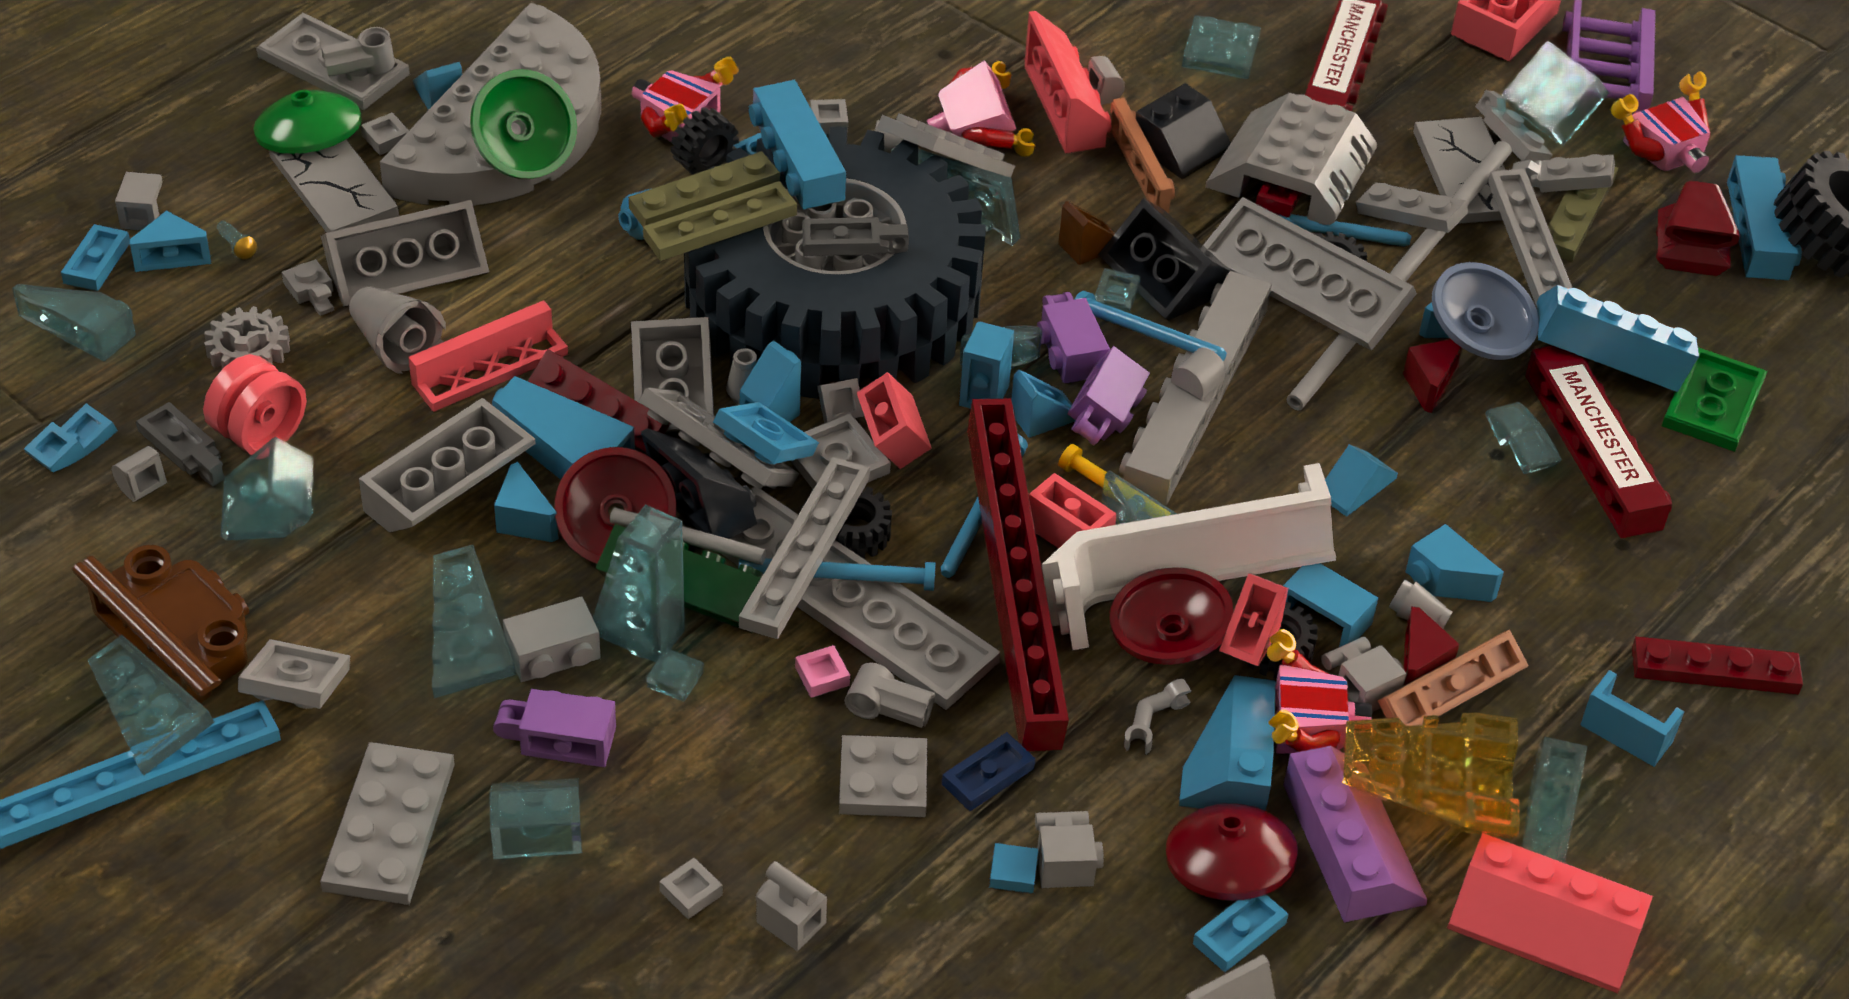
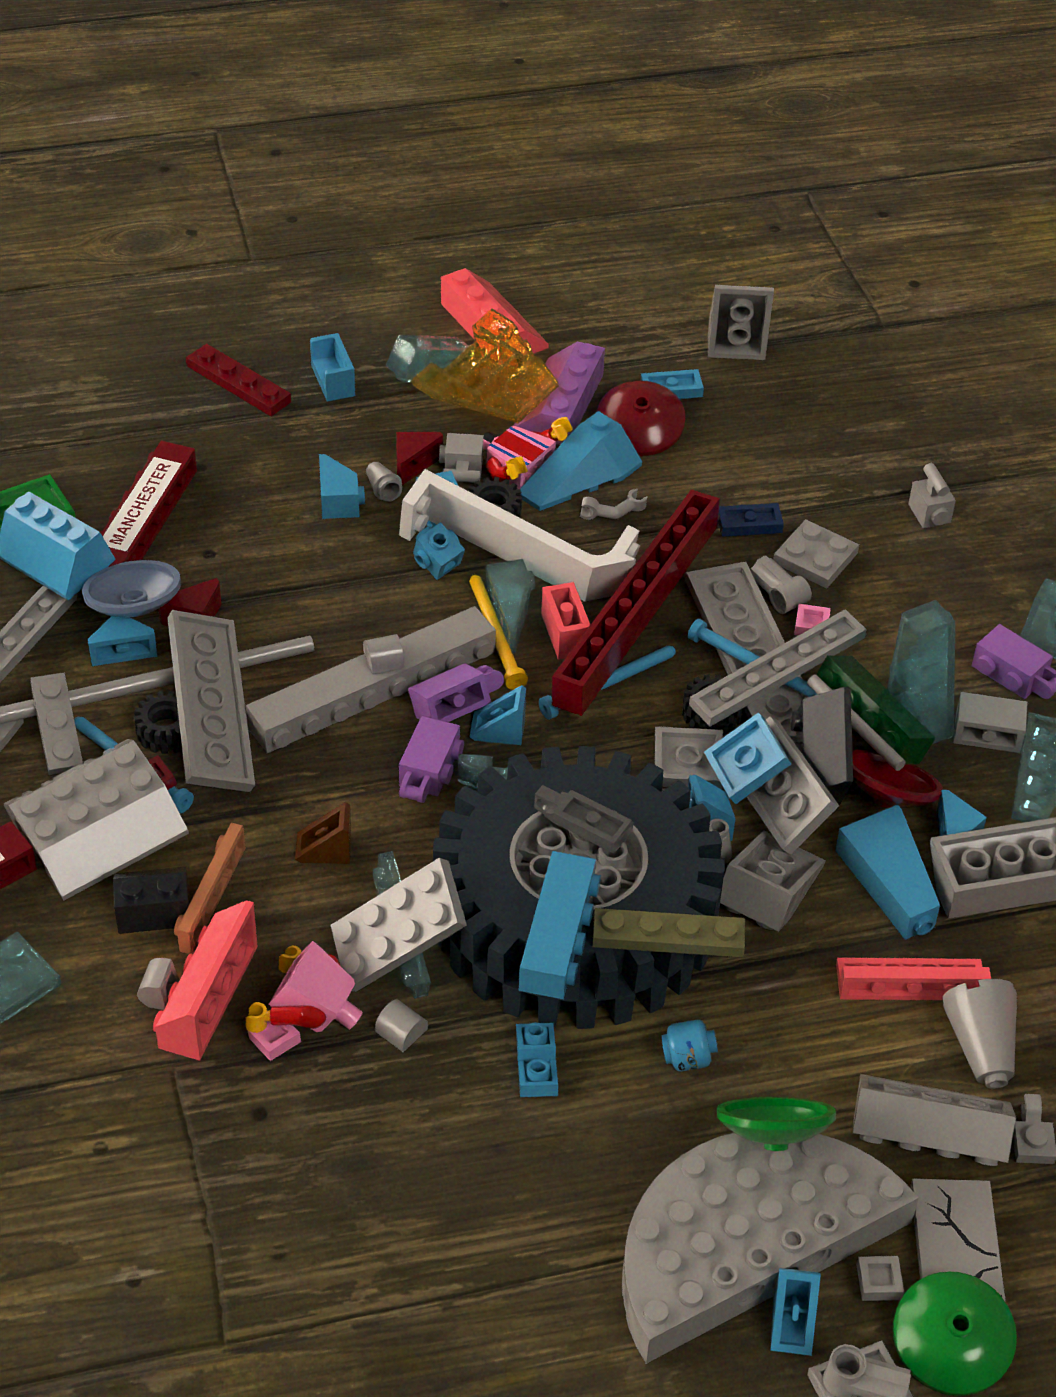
camera: 145 degrees left, 0 degrees up
dark red plate [528,349,671,453] -> none
torso [632,57,739,142] -> none
olive plate [643,181,797,261] -> none
light grey plate [660,858,723,919] -> none
black tyre [670,108,739,175] -> none
light grey plate [810,99,848,134] -> none
coral brick [857,372,932,469] -> none
dark azure panel [959,322,1014,409] -> none
dark azure tile [990,843,1039,893] -> none
light grey brick [1035,811,1104,888] -> none
dark azure bar [1074,291,1227,361] -> none
clear light blue plate [1095,268,1140,312] -> none
black slope [1098,198,1231,320] -> none
dark red dish [1110,567,1234,665] -> none
coral slope [1219,573,1289,666] -> none
dark azure slope [1325,444,1398,517] -> none
nougat plate [1377,630,1529,738] -> none
clear light blue slope [1485,402,1562,474] -> none

